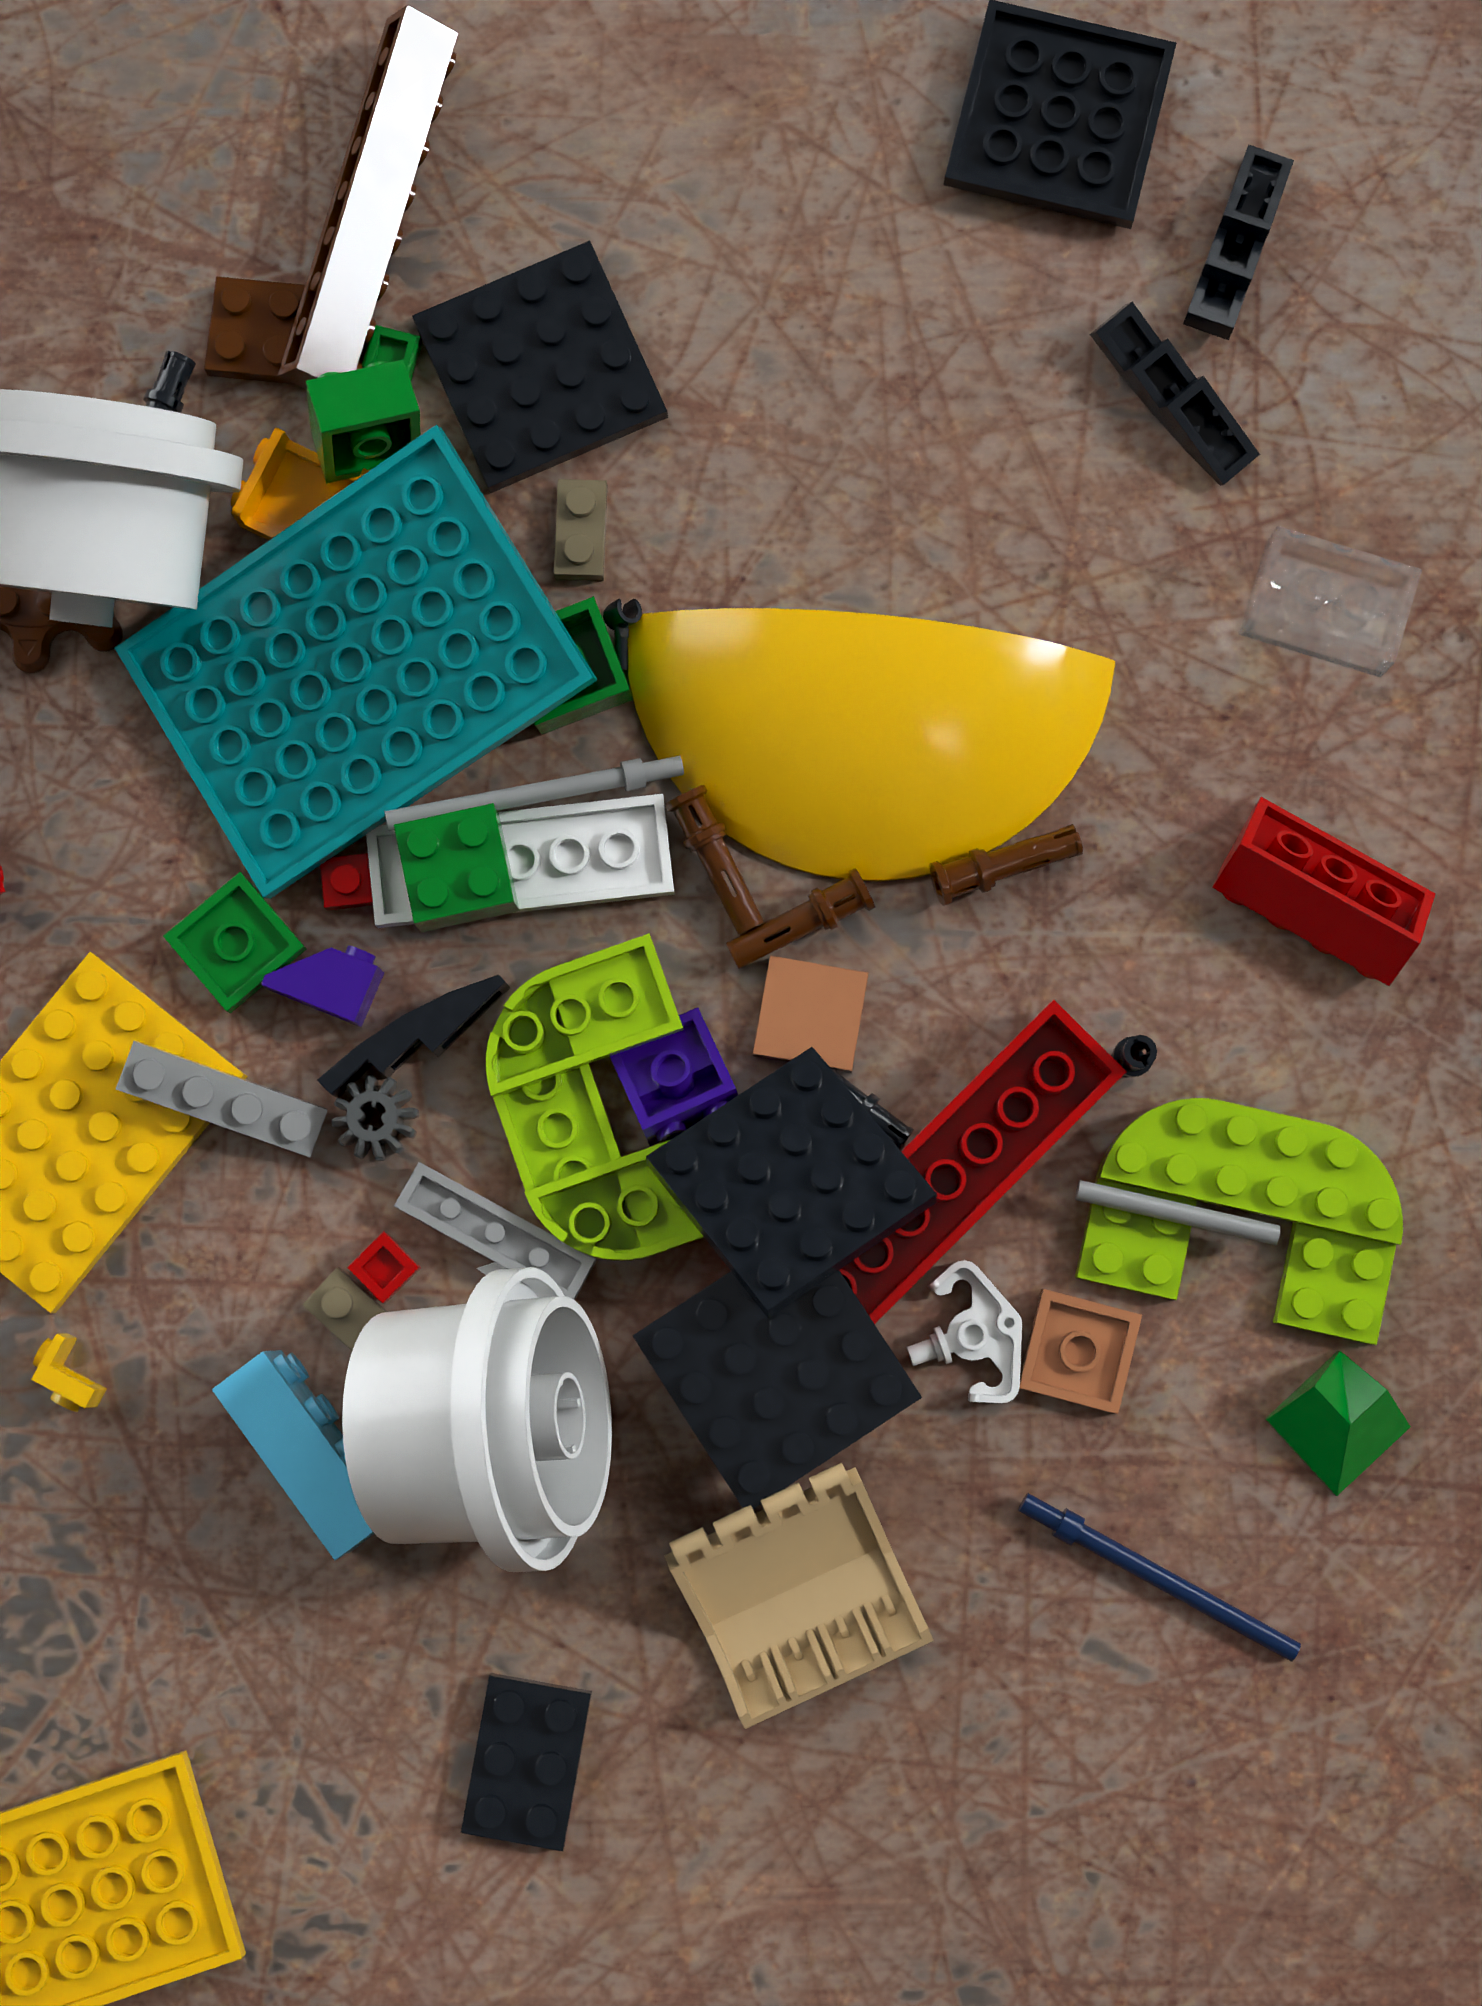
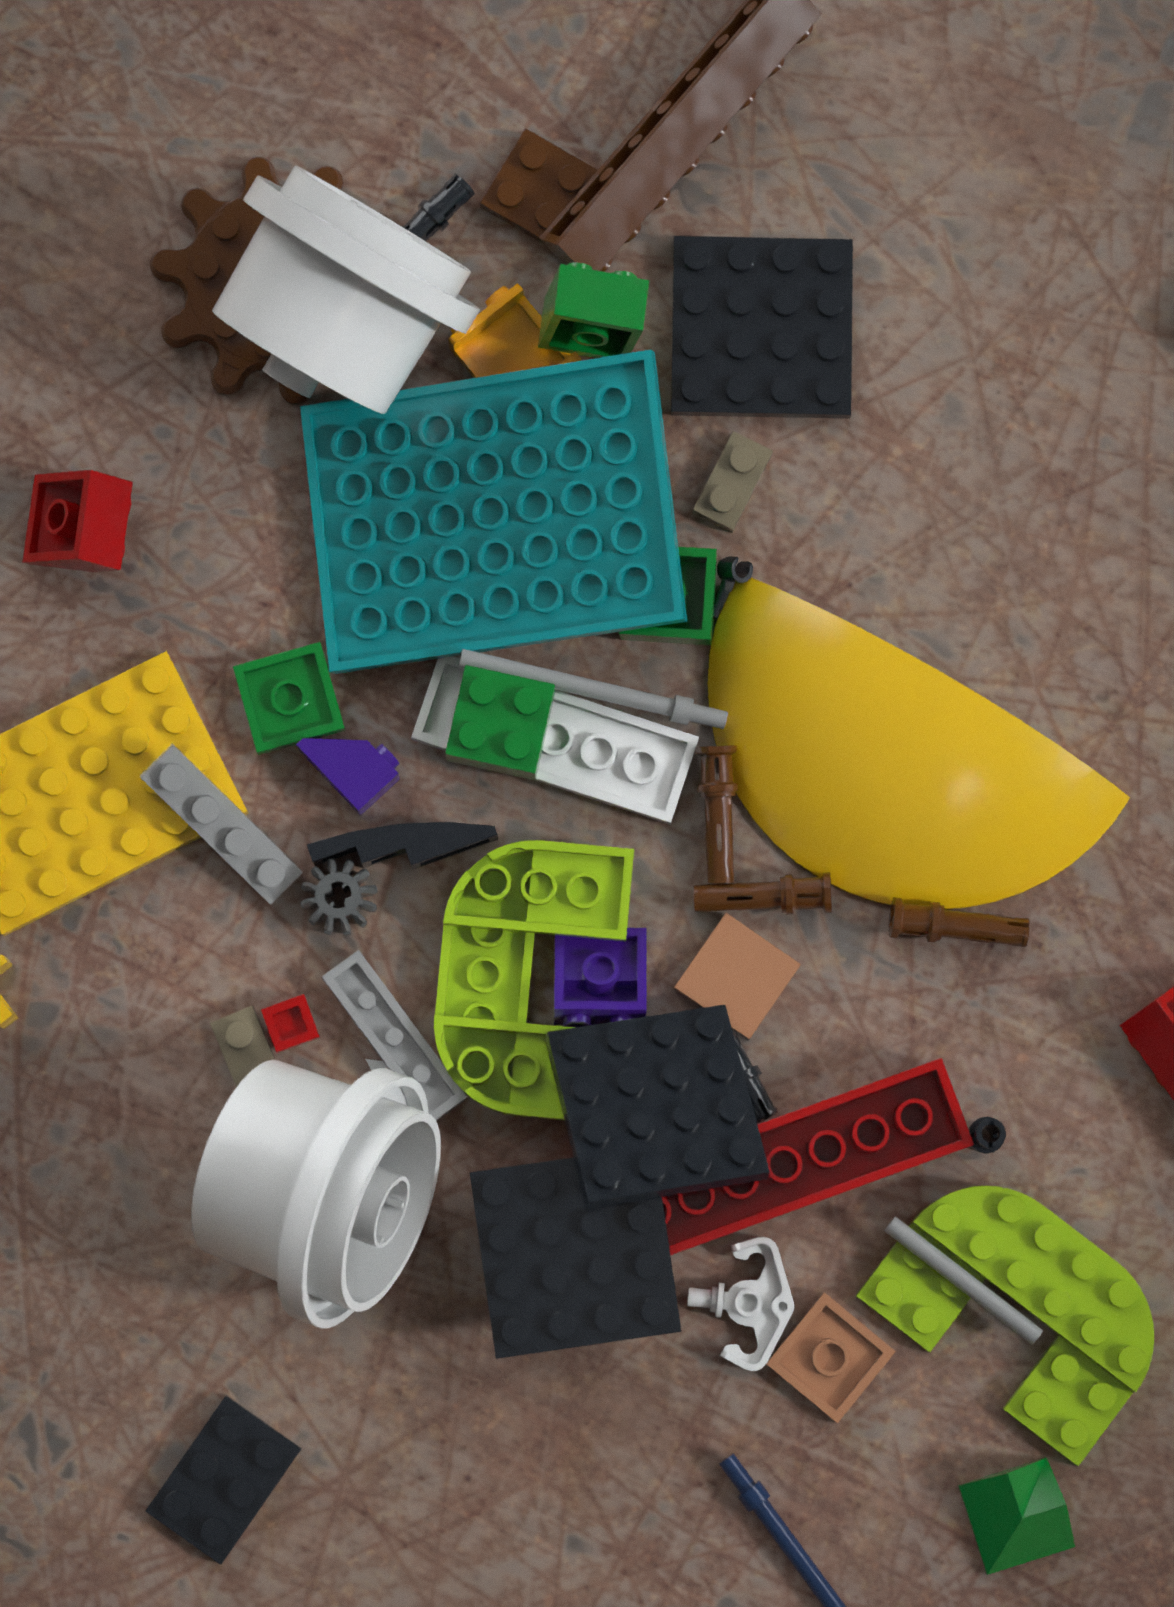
camera: 20 degrees right, 0 degrees up
medium azure brick [212,1350,375,1560] -> none
red plate [320,853,373,911] -> none
green tile [362,325,423,381] -> none
tan hinge [664,1463,934,1729] -> none

